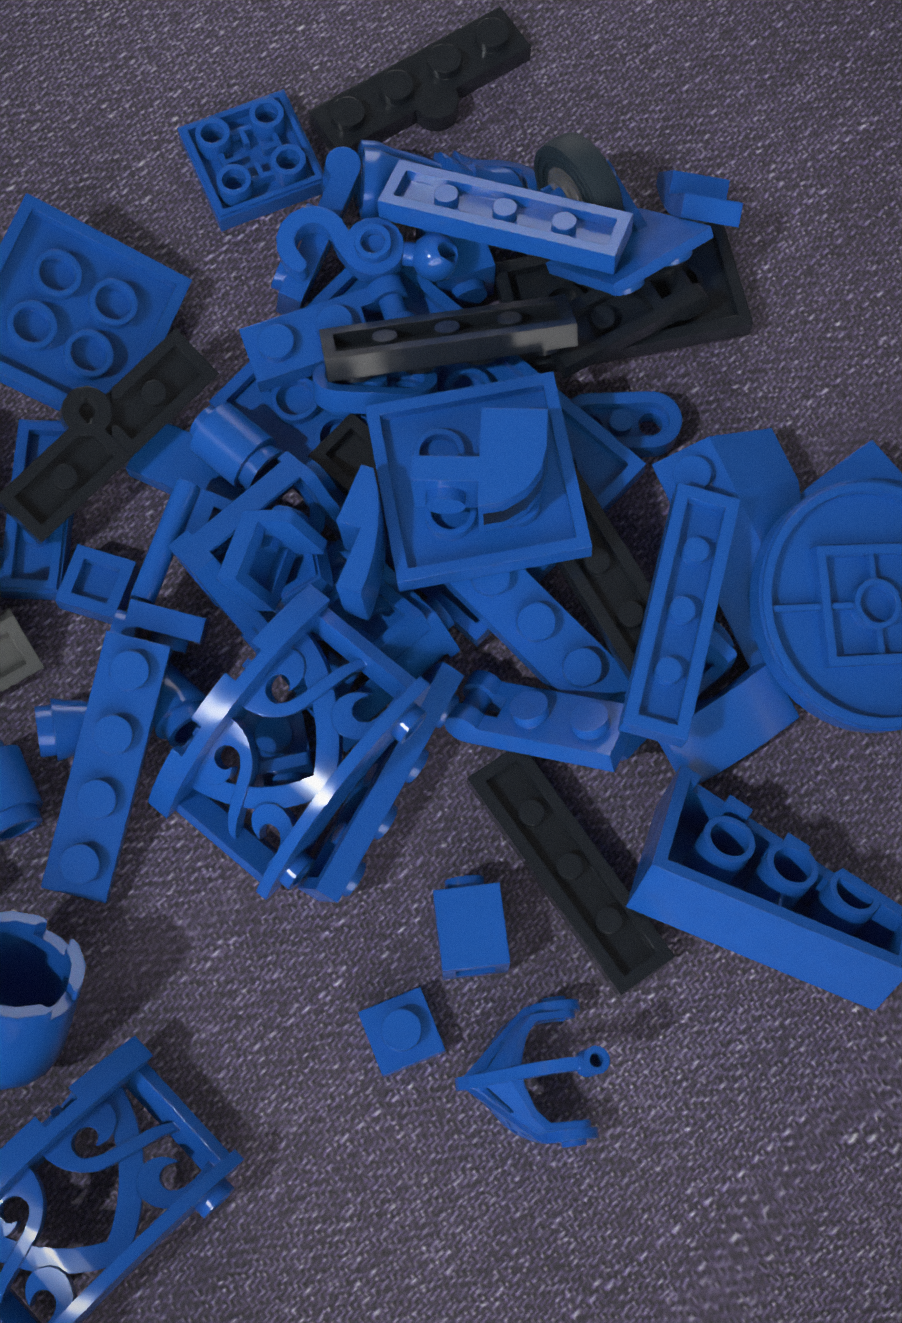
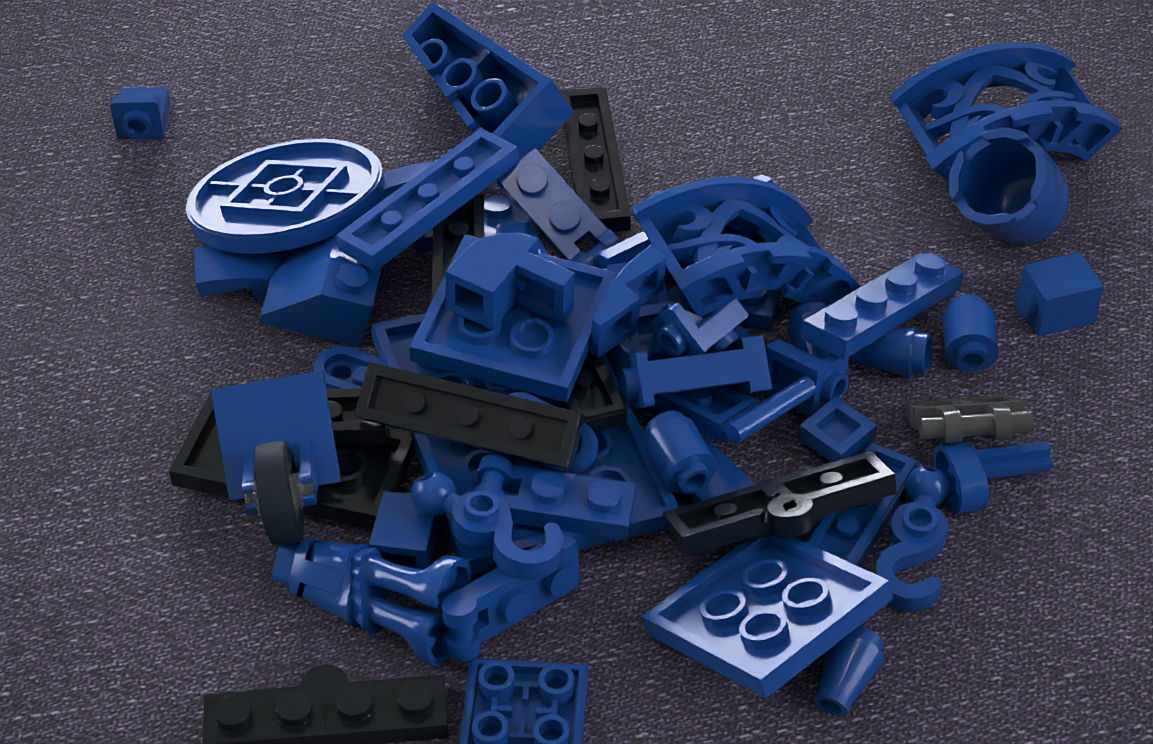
camera: 150 degrees left, 25 degrees down
blue plate [358,987,446,1078] -> none
blue plate [377,160,633,275] -> none
blue brick [433,875,511,980] -> none
blue helmet [455,996,610,1148] -> none
blue slope [656,170,743,228] -> none

